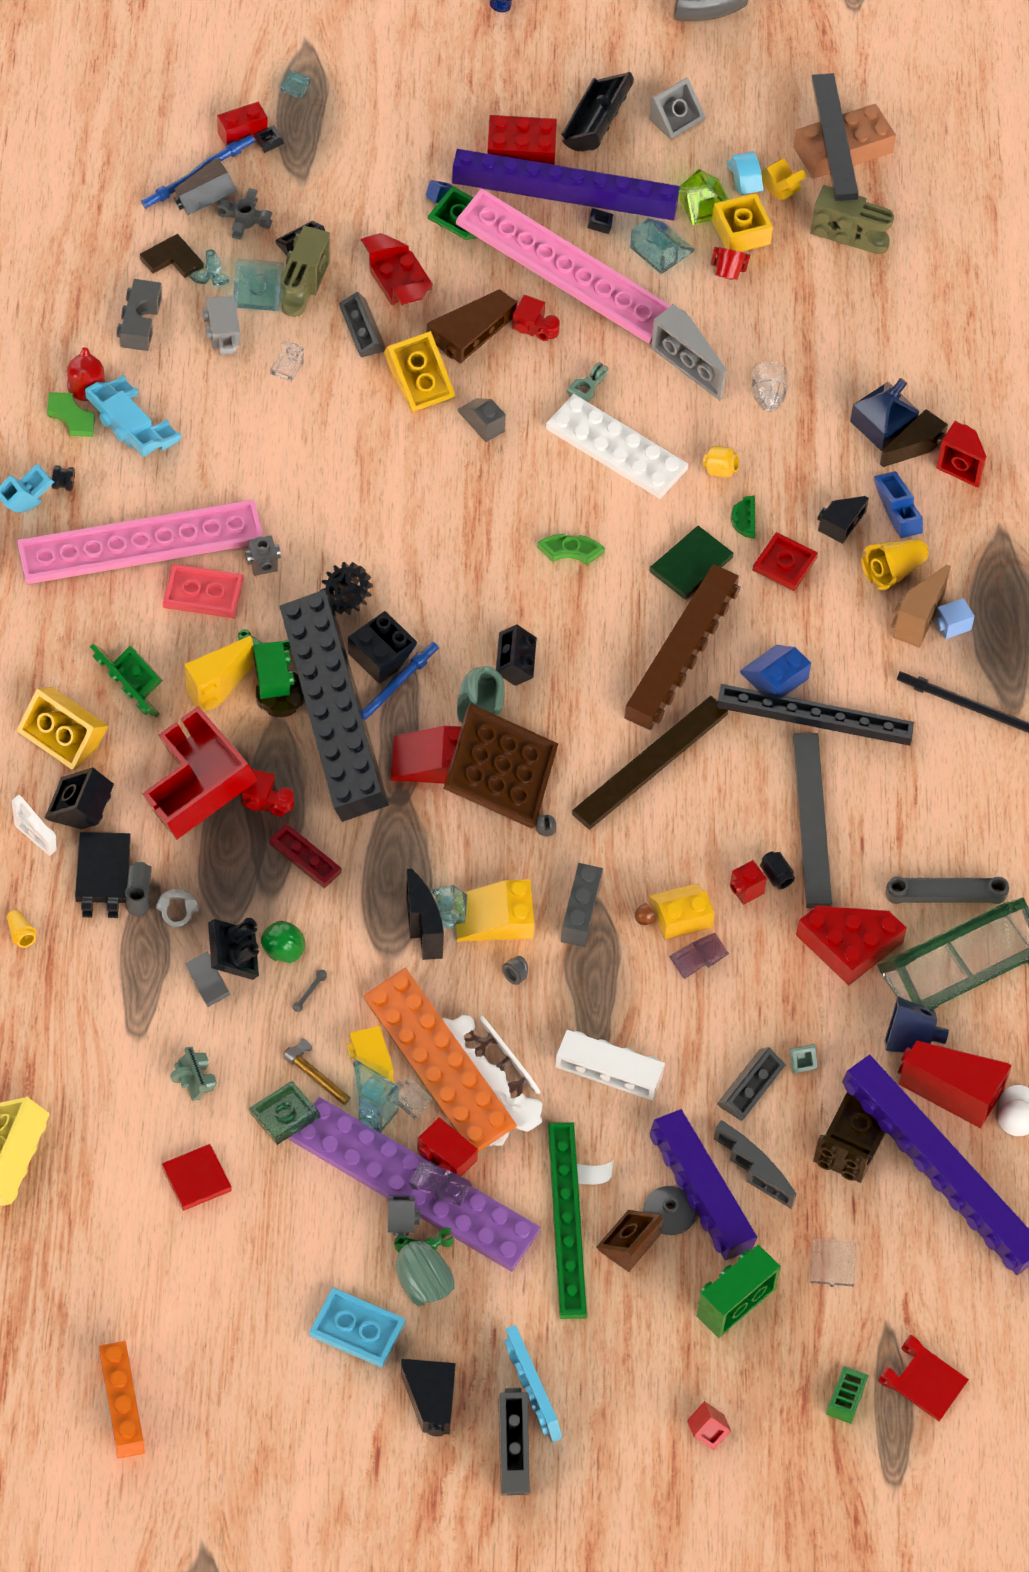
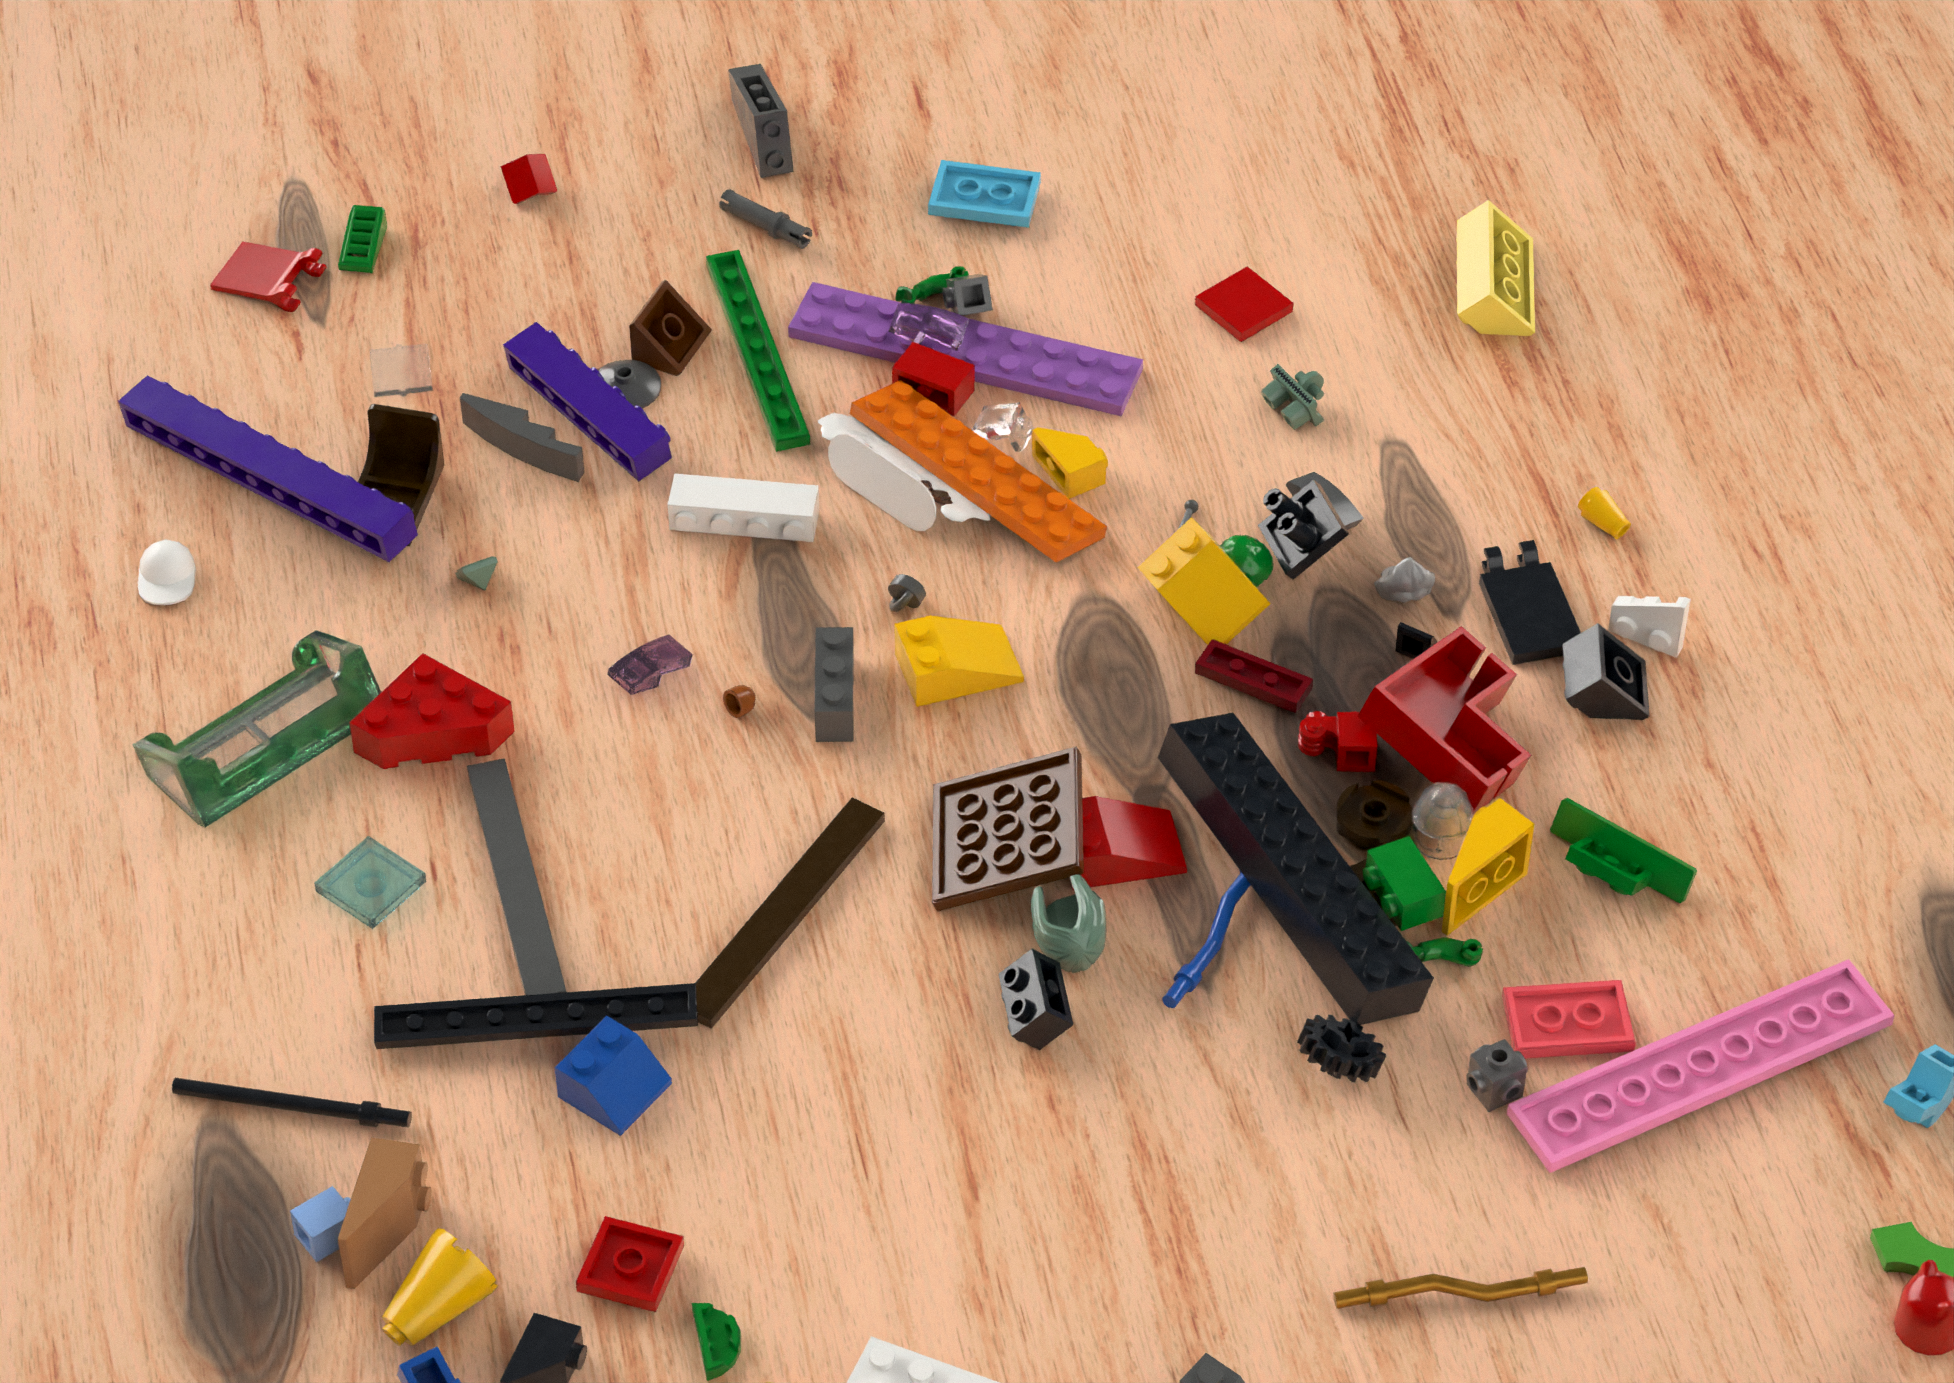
camera: 170 degrees right, 10 degrees down
yellow slope [16,687,109,770] -> none
black wheel [52,465,75,491] -> none
medium azure bracket [85,375,181,457] -> none
orange arch [99,1341,145,1459] -> none
dark grey piece [125,862,152,916] -> none
clear green tile [249,1081,321,1145] -> none
pearl gold piece [283,1039,351,1105] -> none
black slope [348,611,417,684] -> none
clear light blue slope [353,1060,399,1133] -> none
sand green hair [396,1241,454,1306] -> none
black slope [401,1359,456,1437] -> none
black slope [406,868,444,960] -> none
clear light blue brick [432,885,467,928] -> none
medium azure plate [504,1325,562,1442] -> none
dark grey hinge [536,815,556,837] -> none
bright green tile [537,534,605,565] -> none
white sticker [577,1158,614,1185] -> none
reddish brown brick [624,564,740,731] -> none
yellow slope [648,884,715,940] -> none
dark green tile [649,525,734,599] -> none
green brick [696,1244,781,1338] -> none
dark grey slope [717,1047,786,1121] -> none
red brick [730,860,767,905] -> none
black brick [760,851,795,890] -> none
dark blue torso [884,997,949,1052] -> none
dark grey piece [885,876,1009,904] -> none
red slope [898,1041,1012,1129] -> none
none -> clear light blue tile [314,836,427,929]
none -> dark grey pin [719,189,812,249]
none -> yellow slope [1137,517,1271,645]
none -> pearl gold bar [1333,1267,1588,1309]
none -> dark brown plate [1336,780,1414,849]
none -> black slope [1395,622,1437,659]
none -> clear helmet [1412,782,1474,860]

